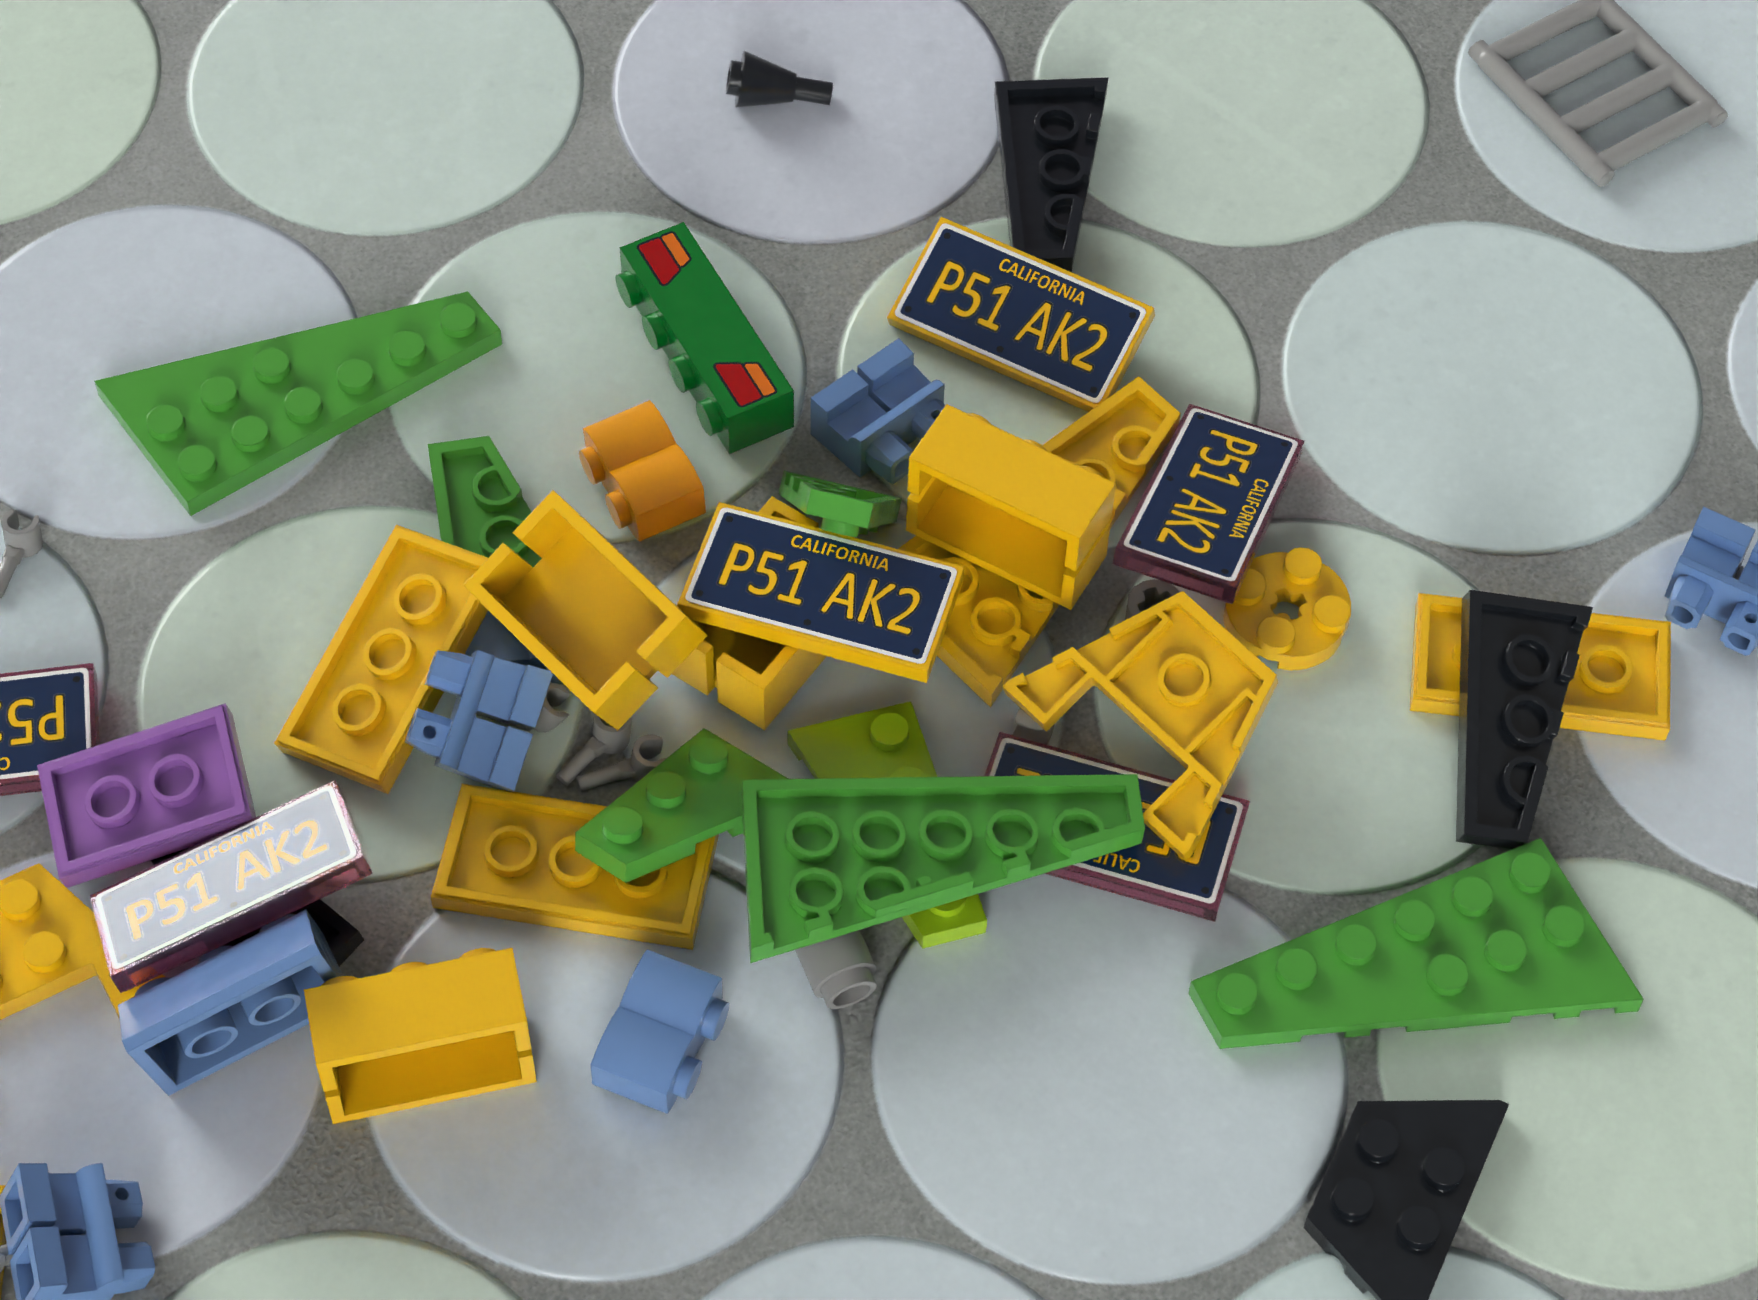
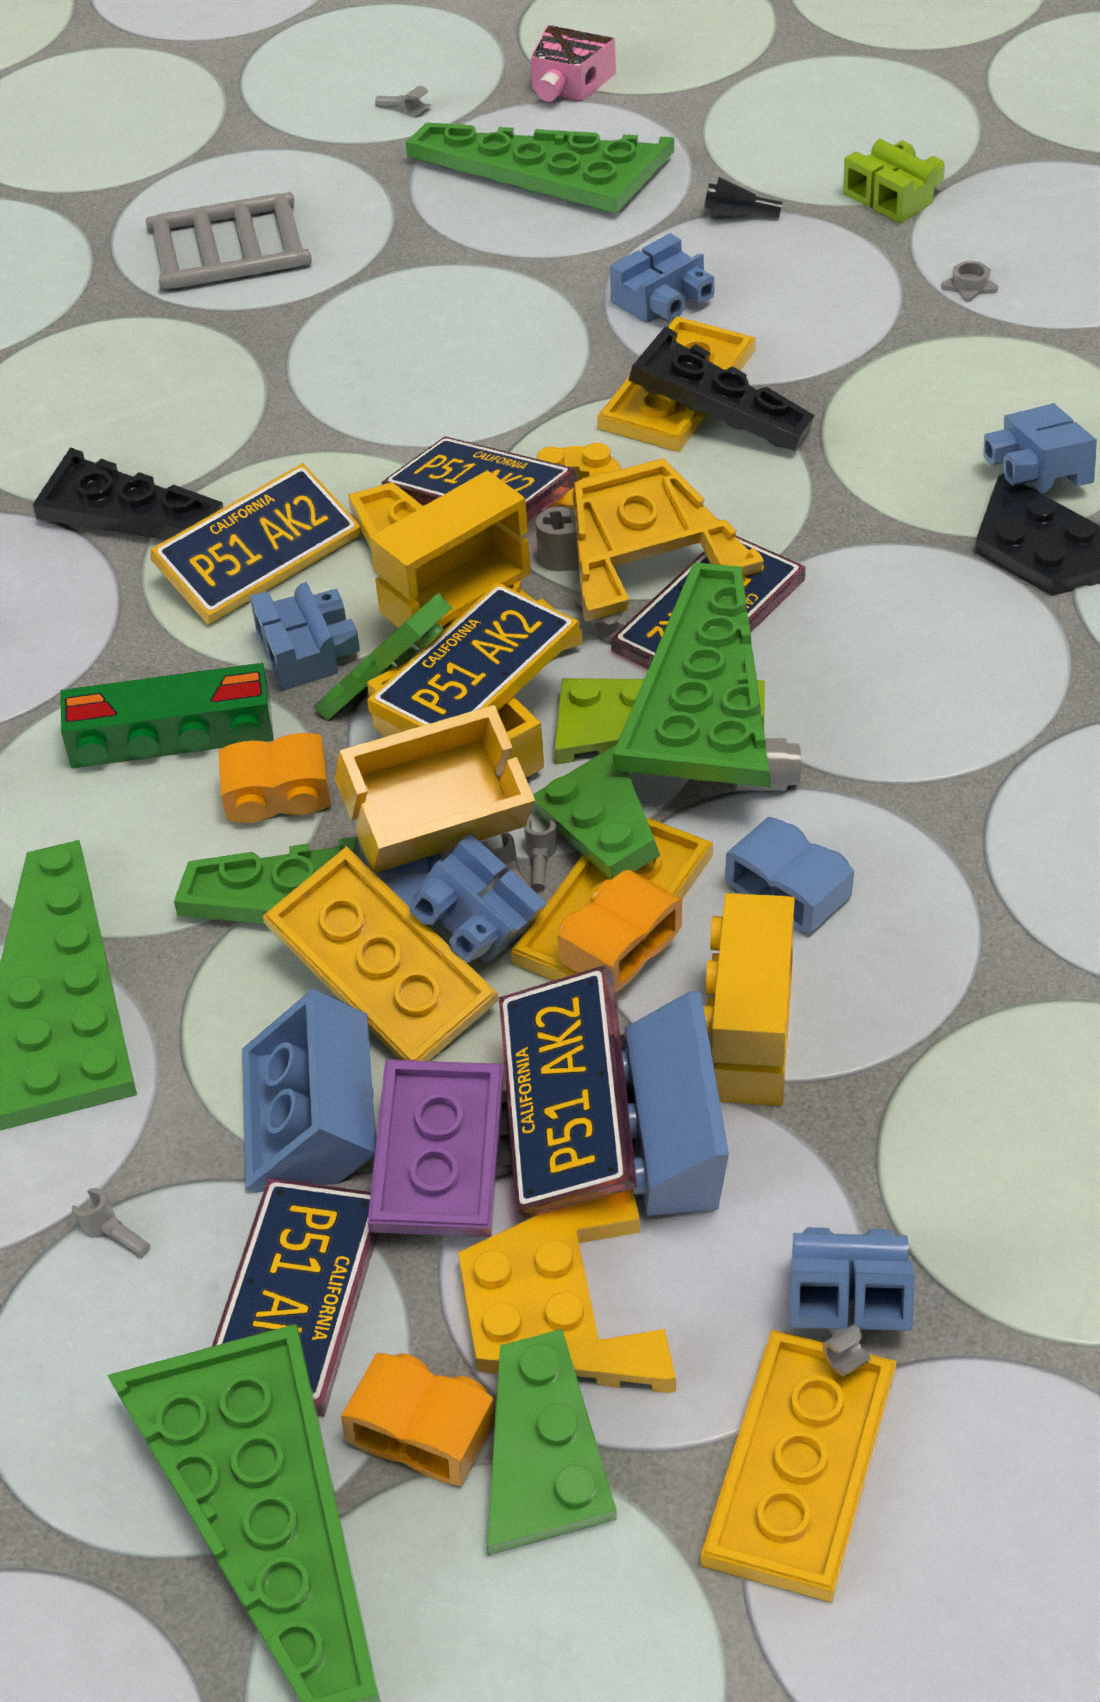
camera: 65 degrees left, 10 degrees down
bright green wing [1188,838,1644,1049] -> none
none -> medium blue slope [242,988,377,1193]
none -> light orange brick [557,869,682,993]
none -> medium blue hips [983,403,1097,494]

